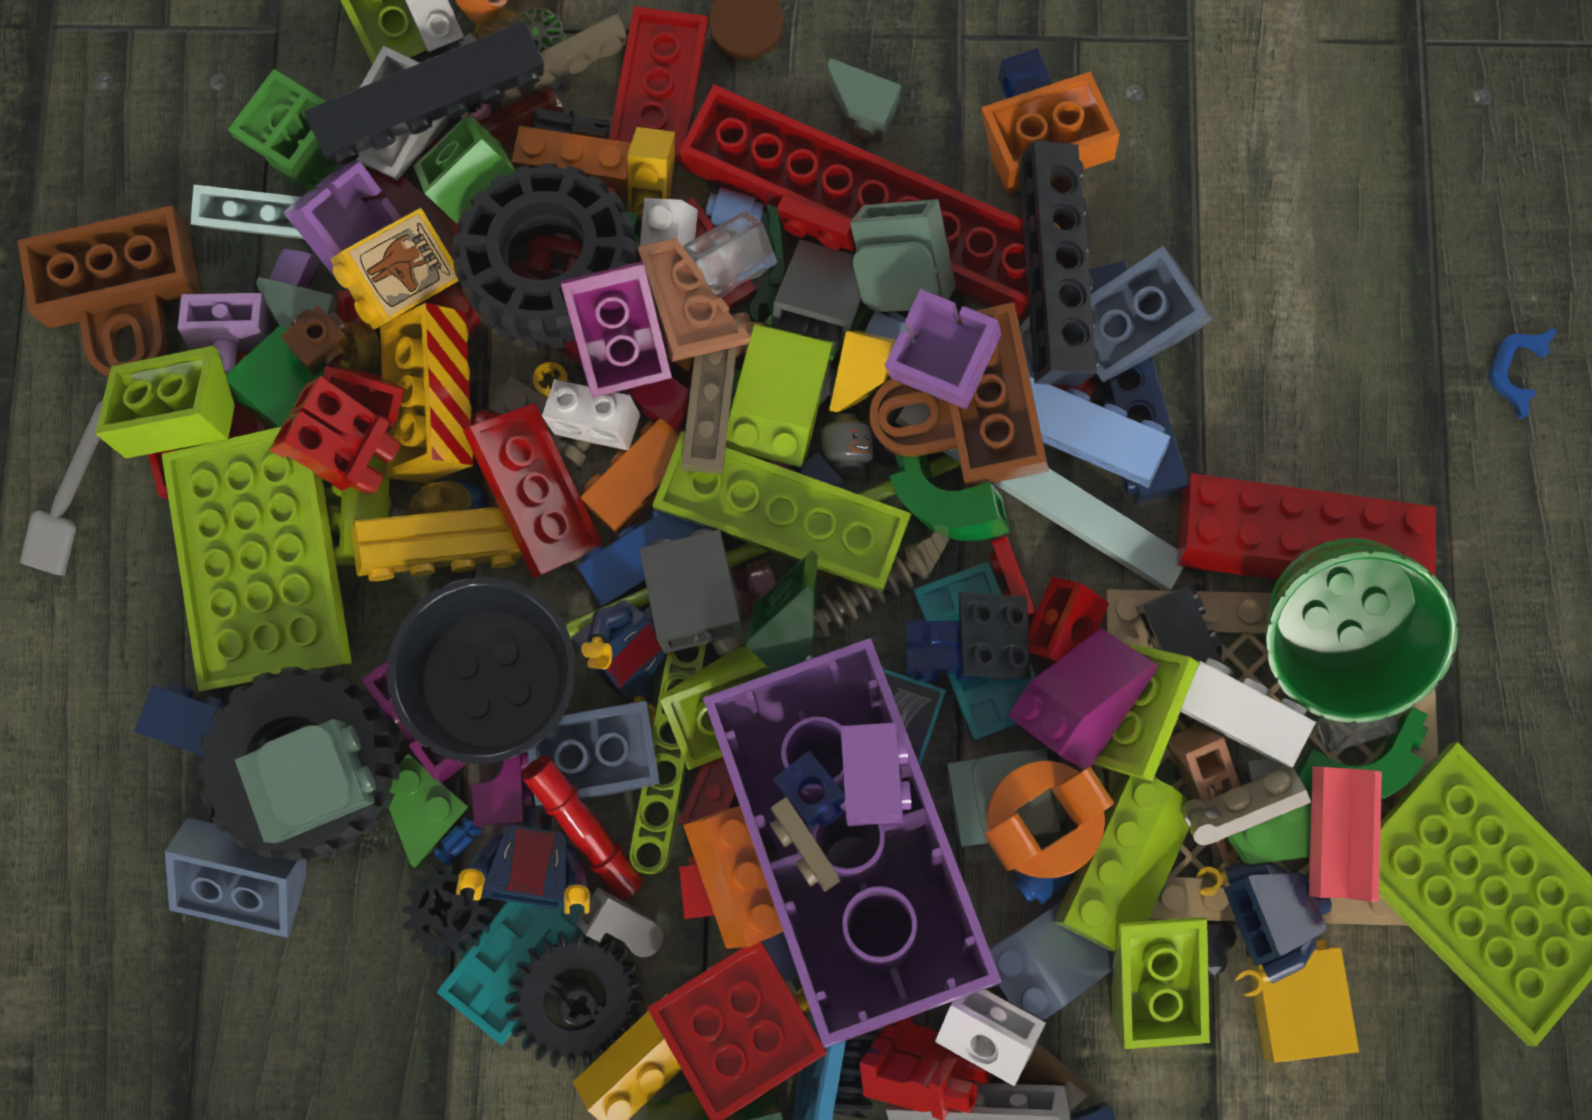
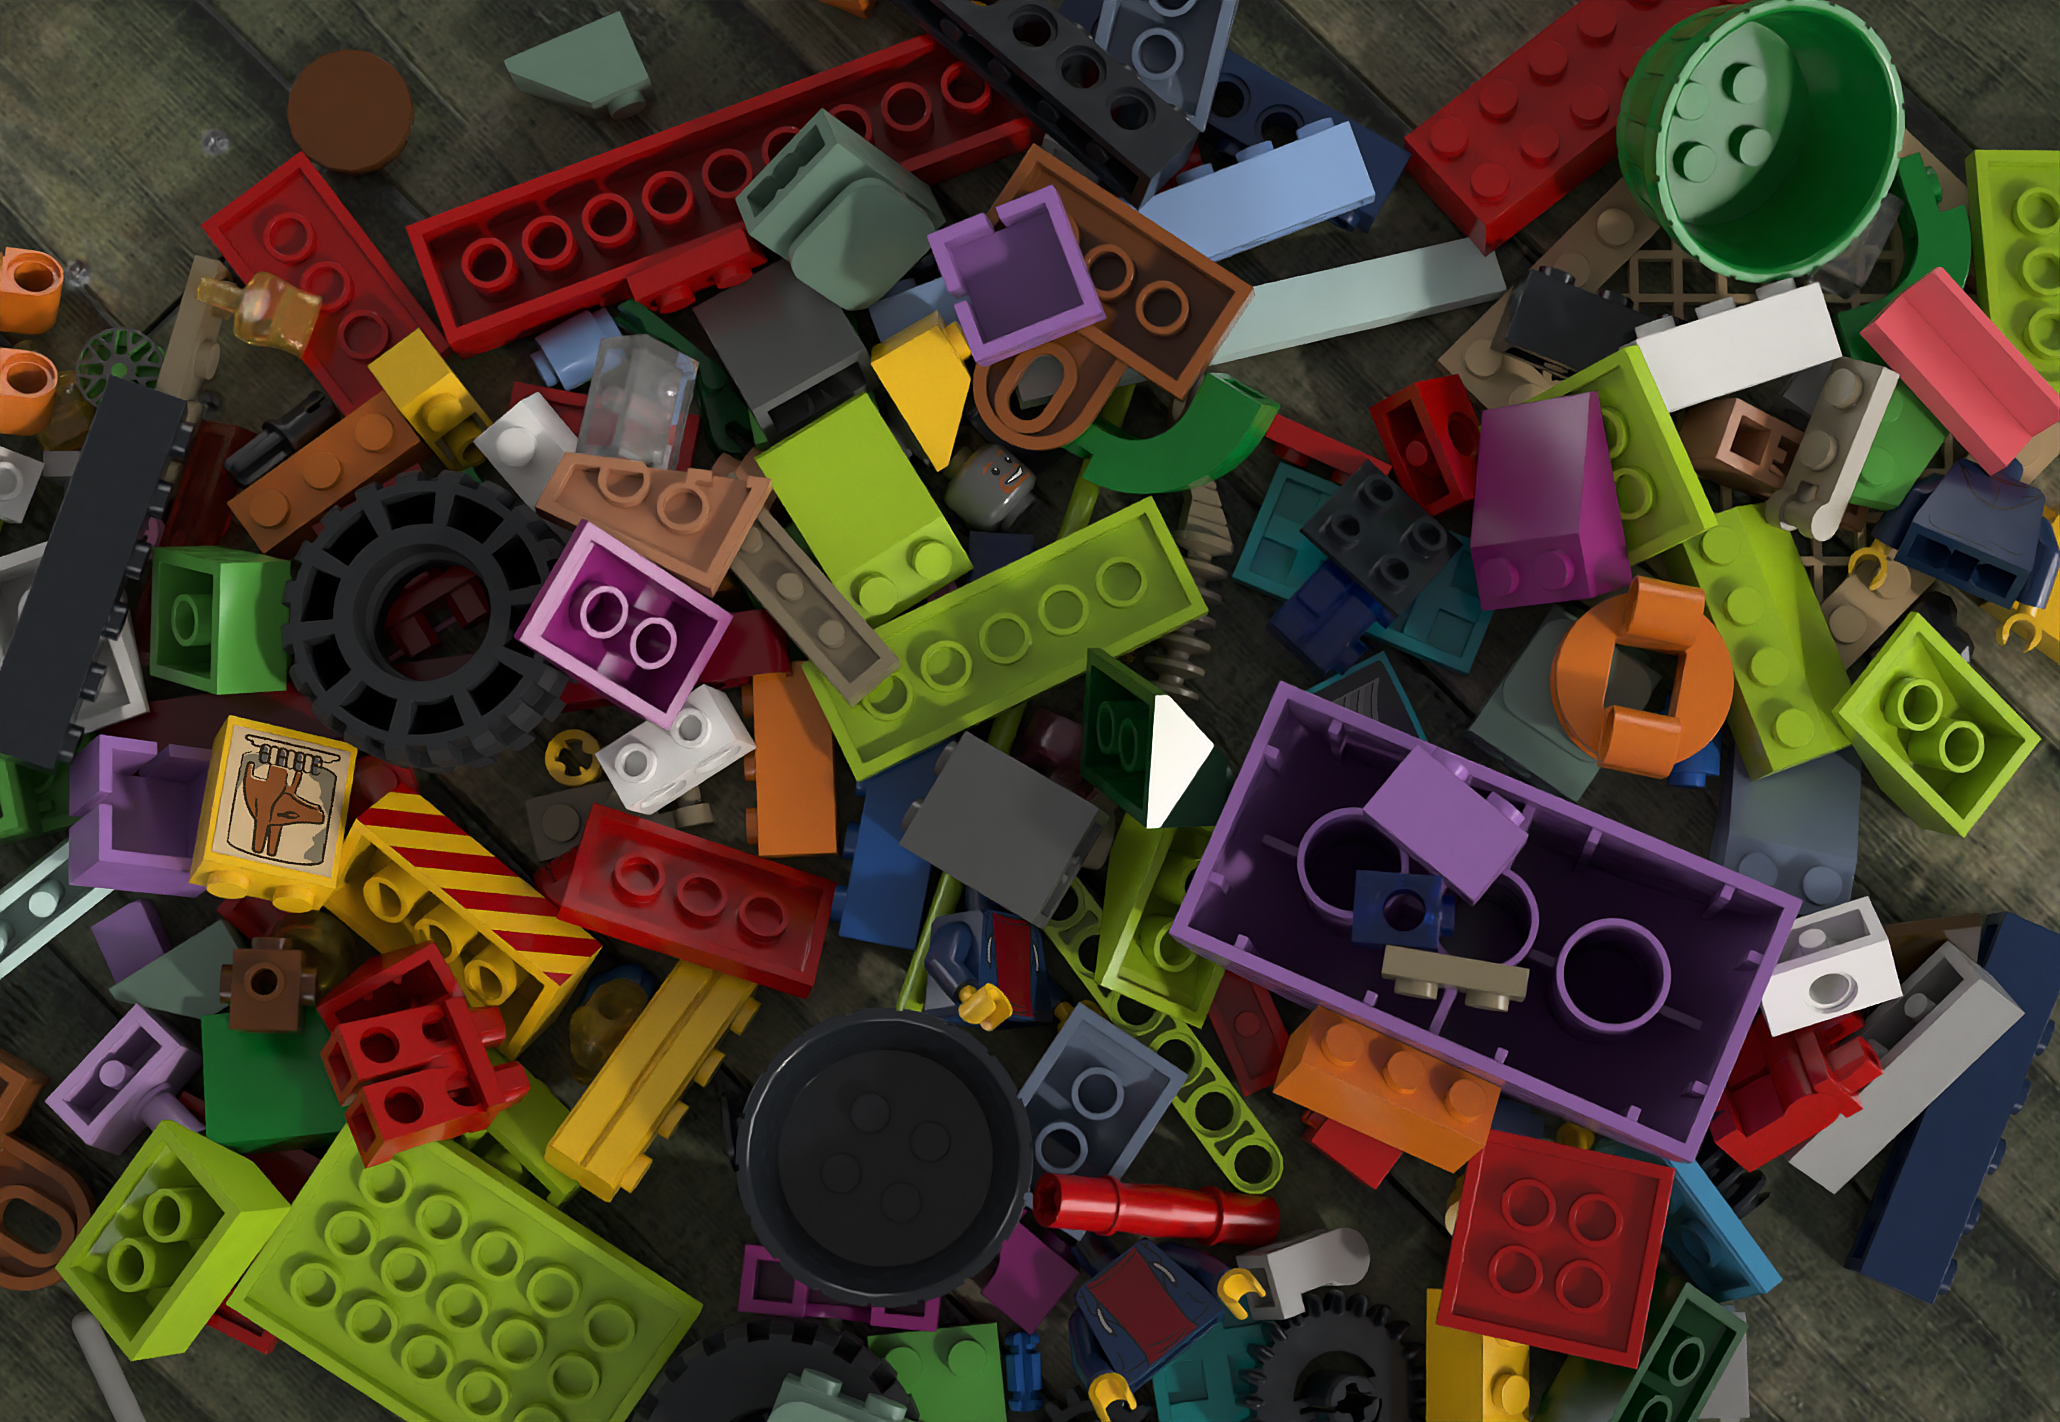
camera: 50 degrees left, 5 degrees up
none -> clear yellow piece [195,271,323,359]

